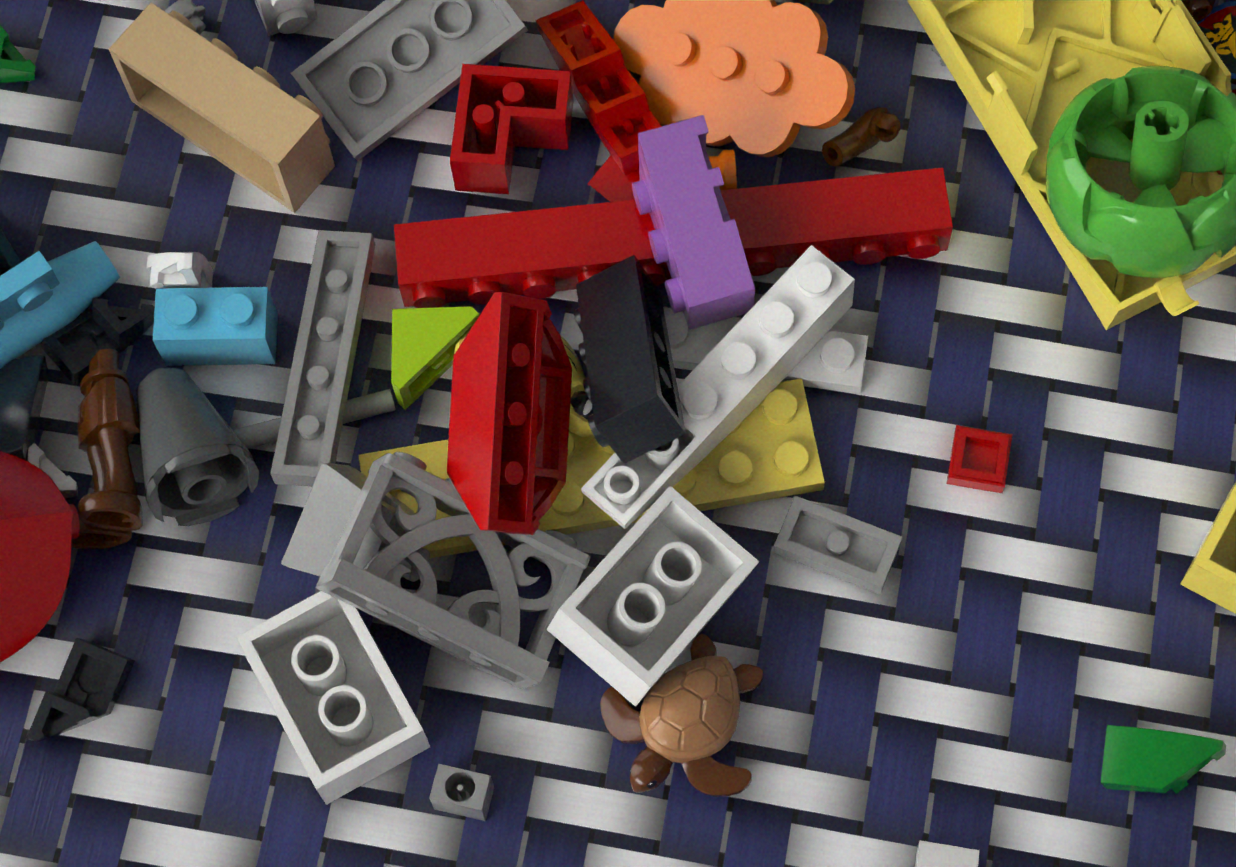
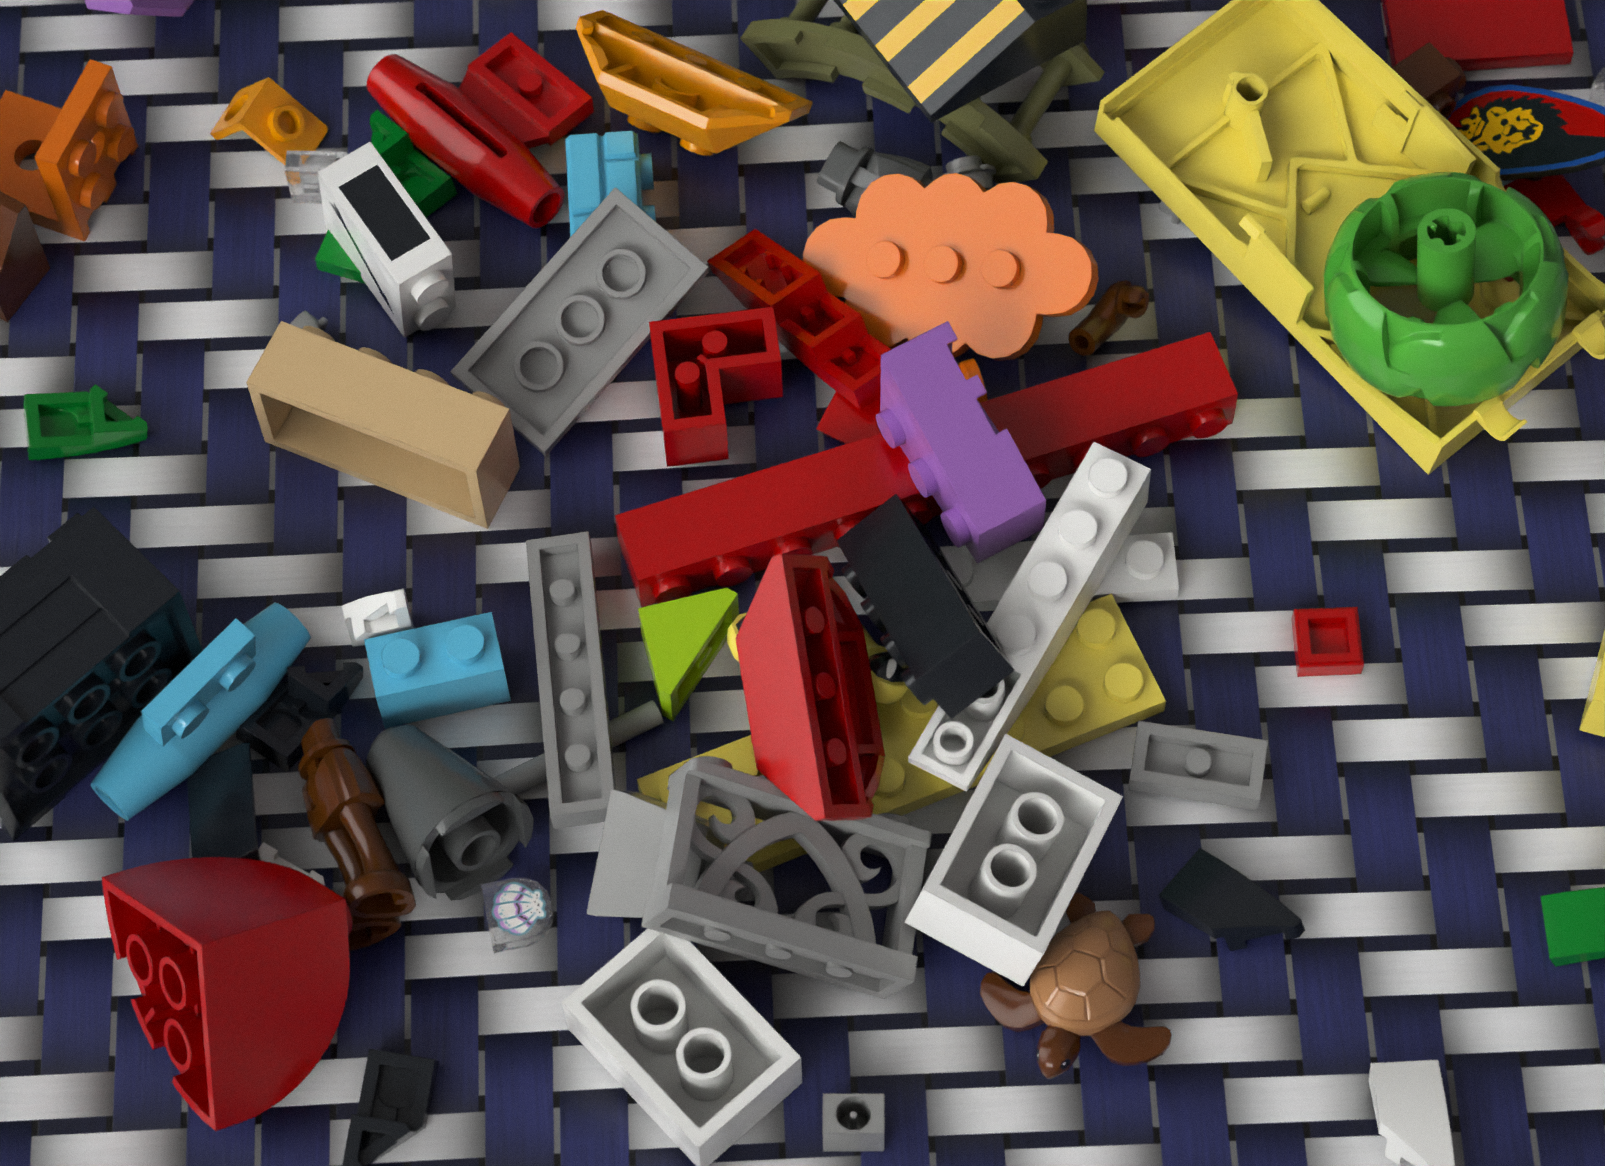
camera: 15 degrees left, 5 degrees down
none -> tile [481,878,553,953]
none -> black slope [1159,848,1305,951]

